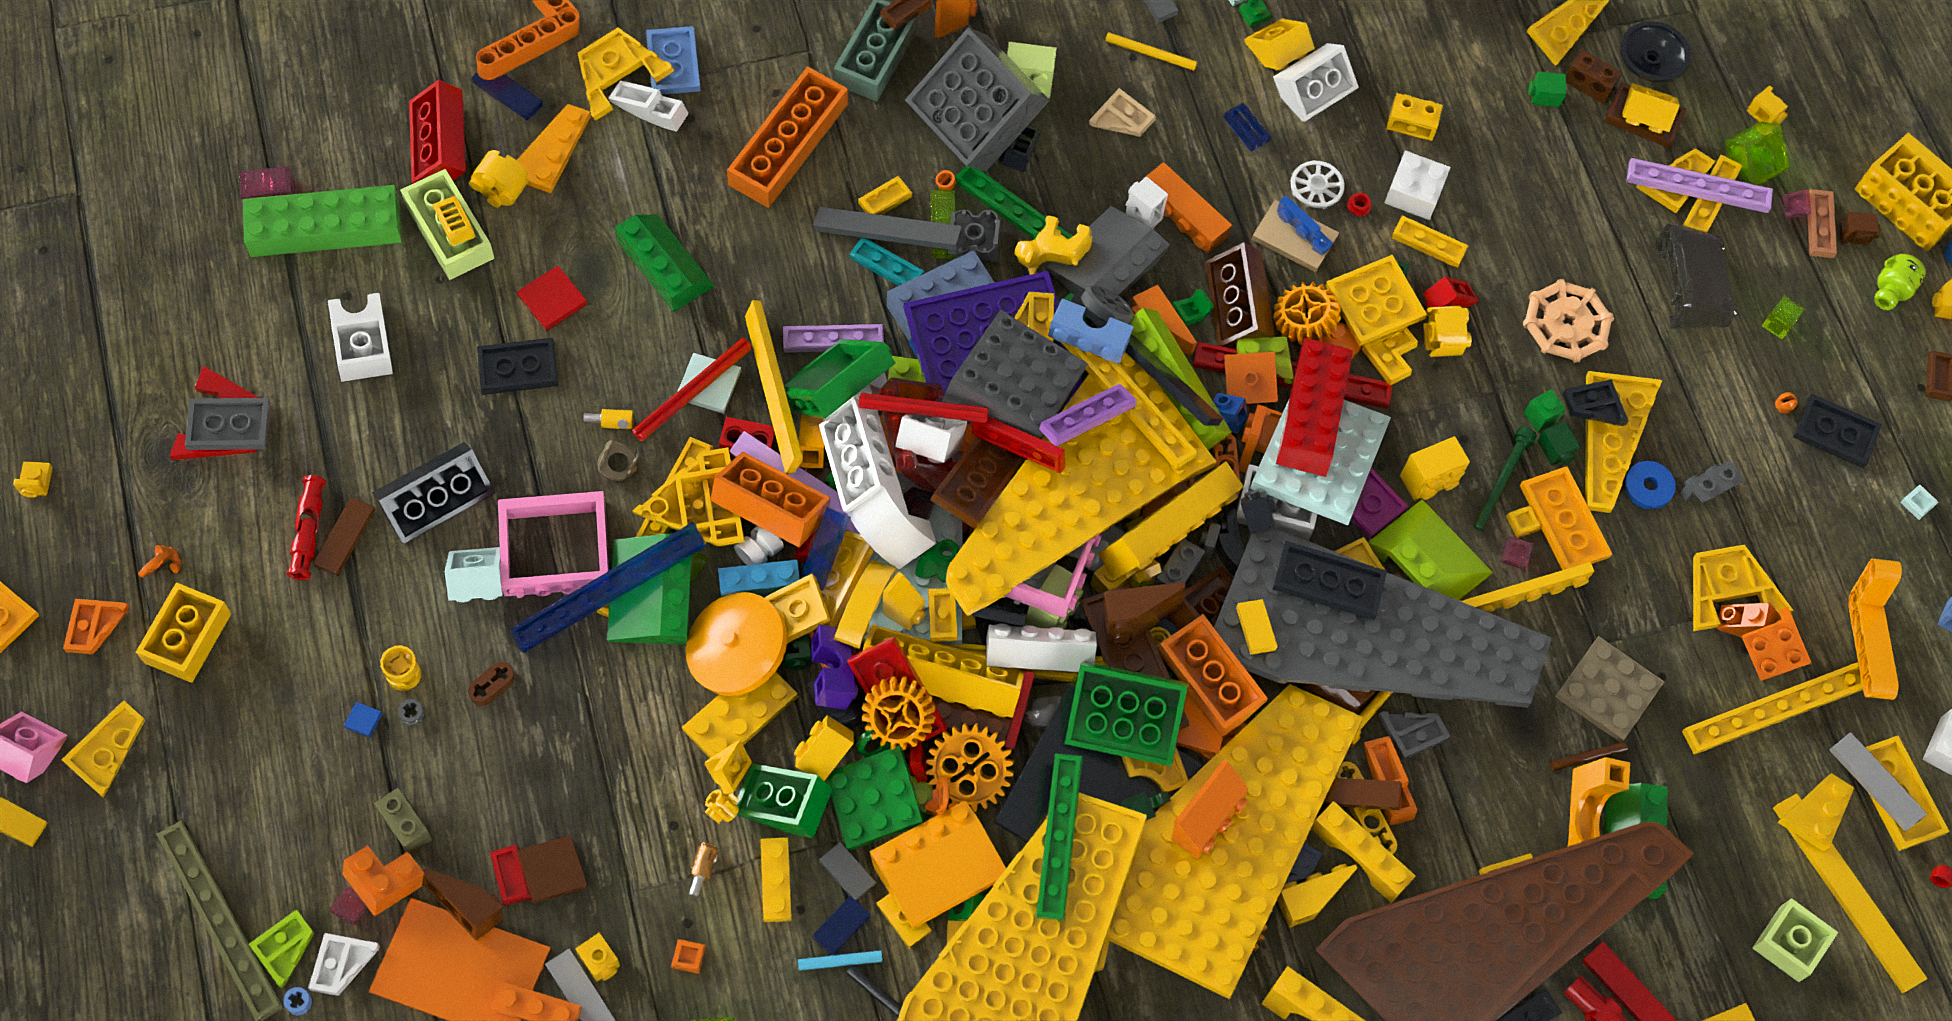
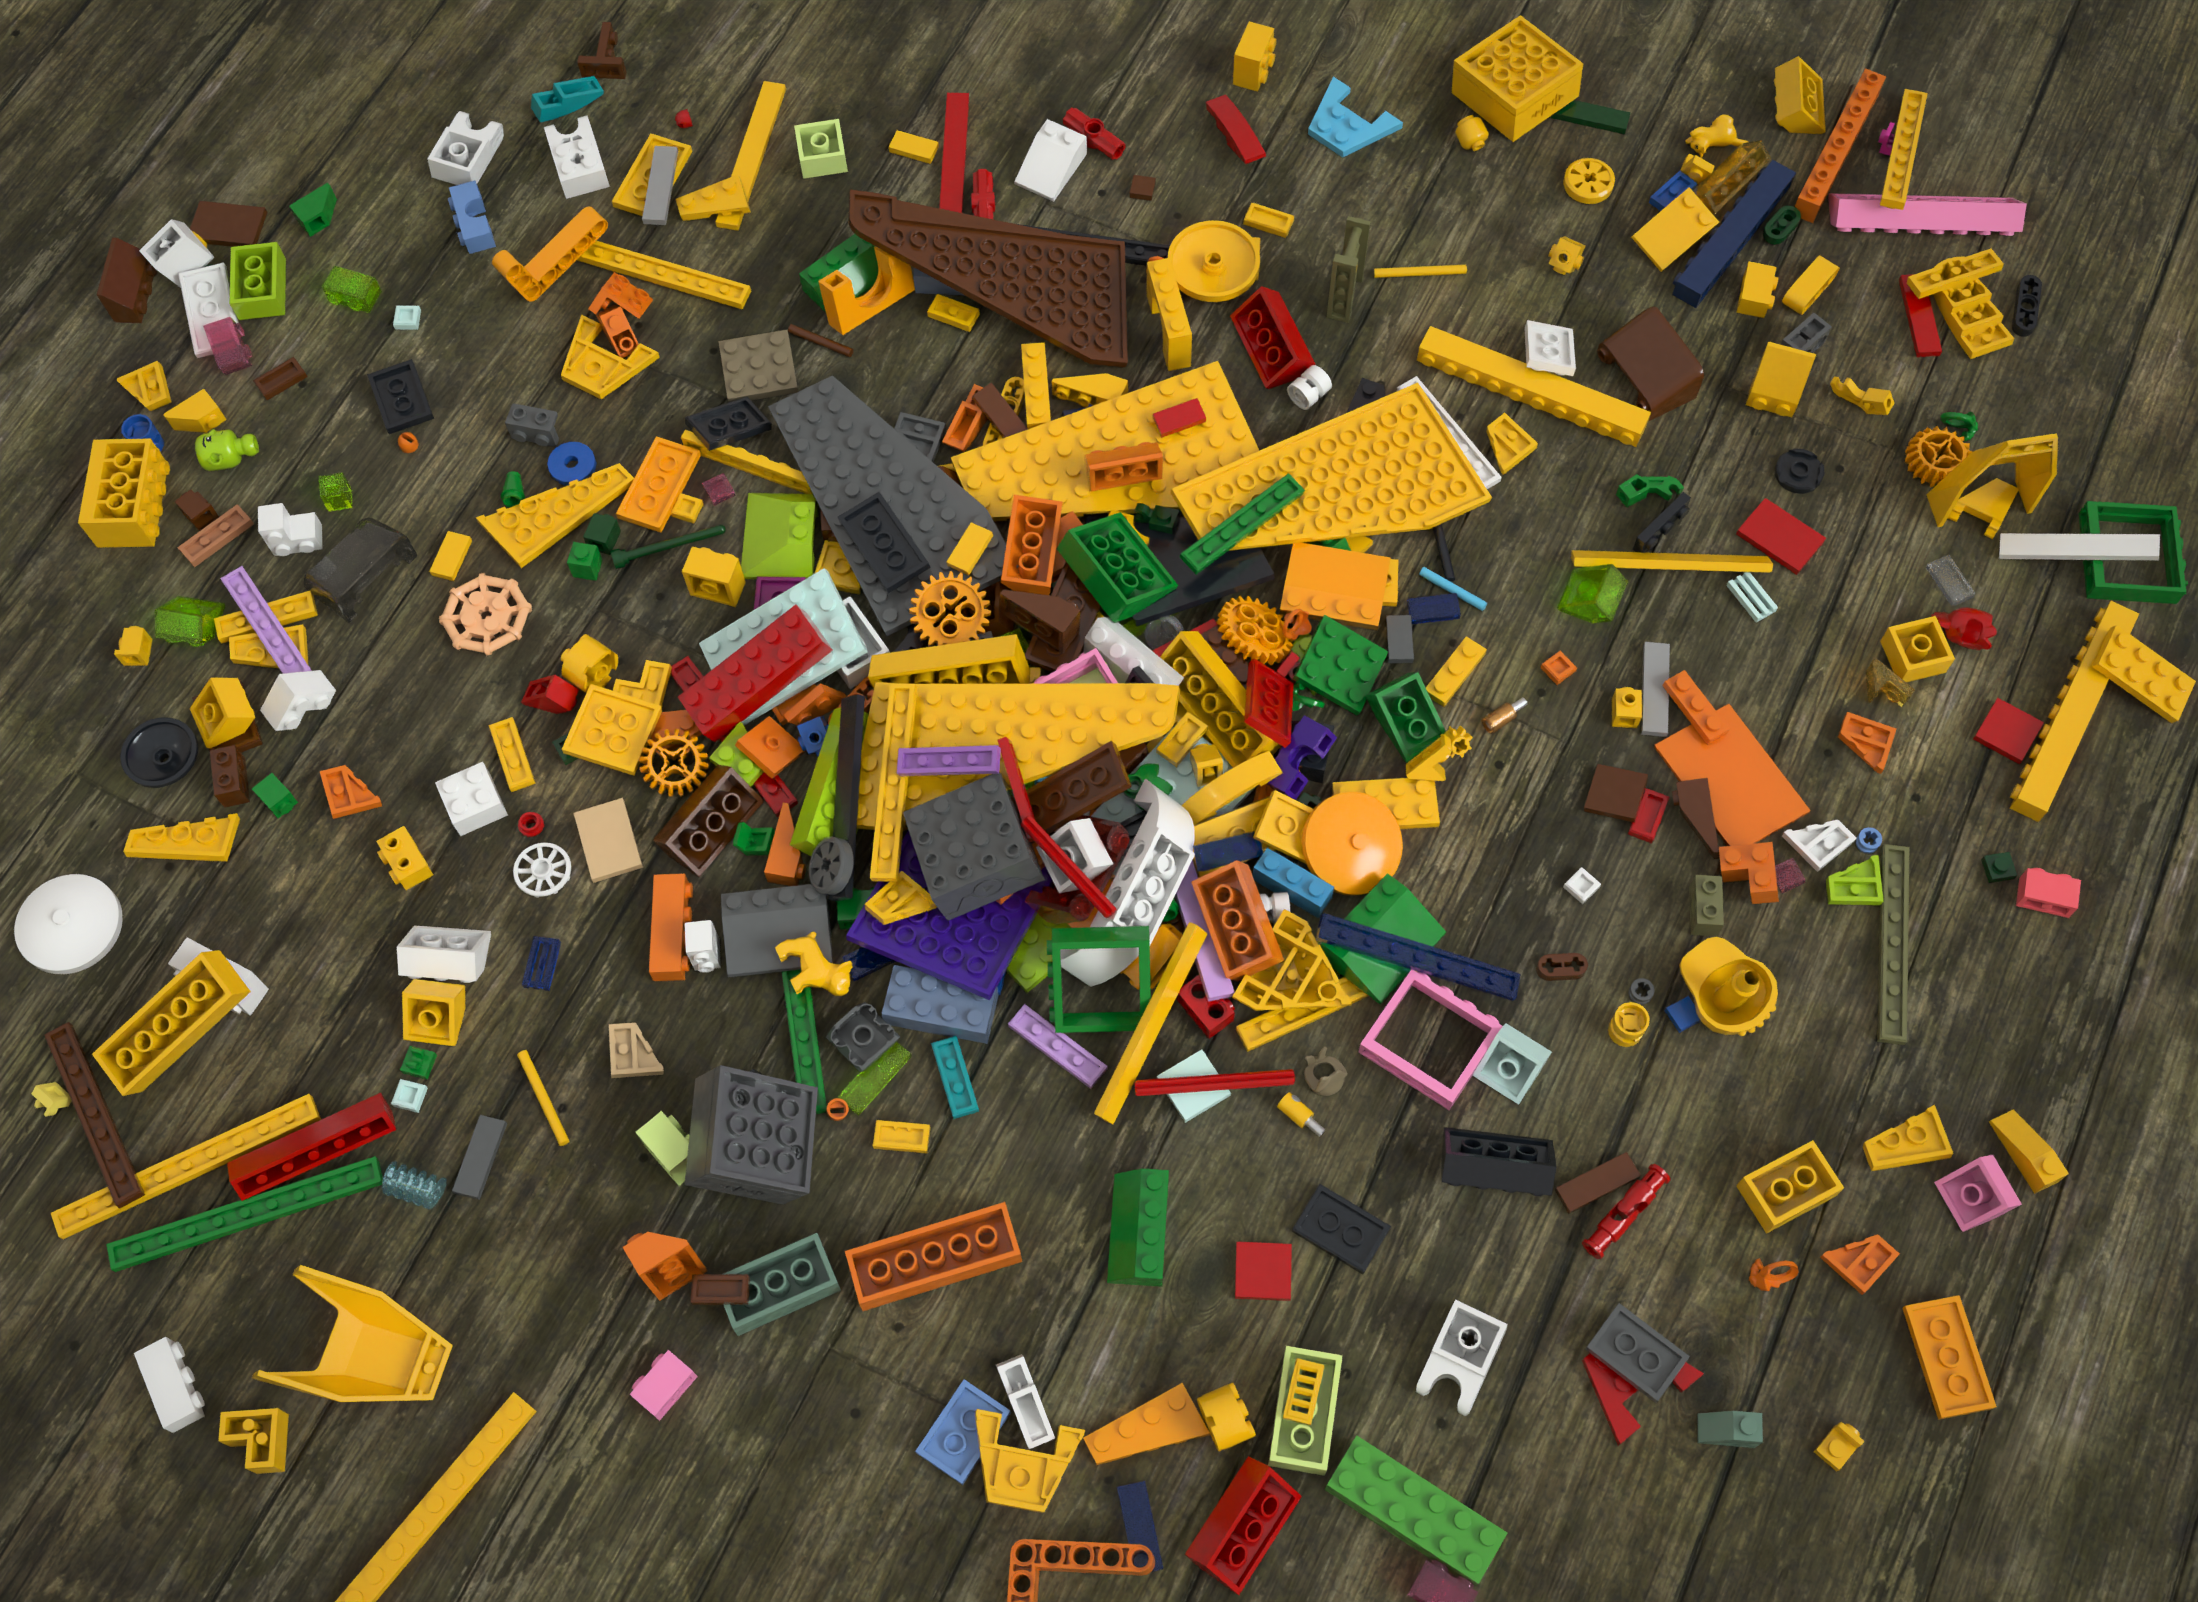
camera: 130 degrees left, 0 degrees up
yellow brick [794,715,854,781] -> none
dark grey tile [813,207,962,251] -> none
light orange gear [862,676,935,750] -> none
medium blue arch [1048,299,1134,364] -> none
black brick [1241,490,1277,533] -> none
blue hinge [1277,196,1333,256] -> none
black wing [1563,379,1629,426] -> none
clear pink plate [1783,190,1811,219] -> none
none -> white brick [258,503,323,556]
none -> white brick [260,670,336,731]
none -> orange wing [320,765,382,819]
none -> yellow tile [429,531,472,581]
none -> green cone [501,471,525,507]
none -> black tile [685,397,772,451]
none -> light orange gear [909,571,991,647]
none -> red tile [1153,398,1206,438]
none -> white tile [1563,867,1601,904]
none -> yellow piece [1679,937,1778,1036]
none -> sand green slope [1697,1411,1763,1448]

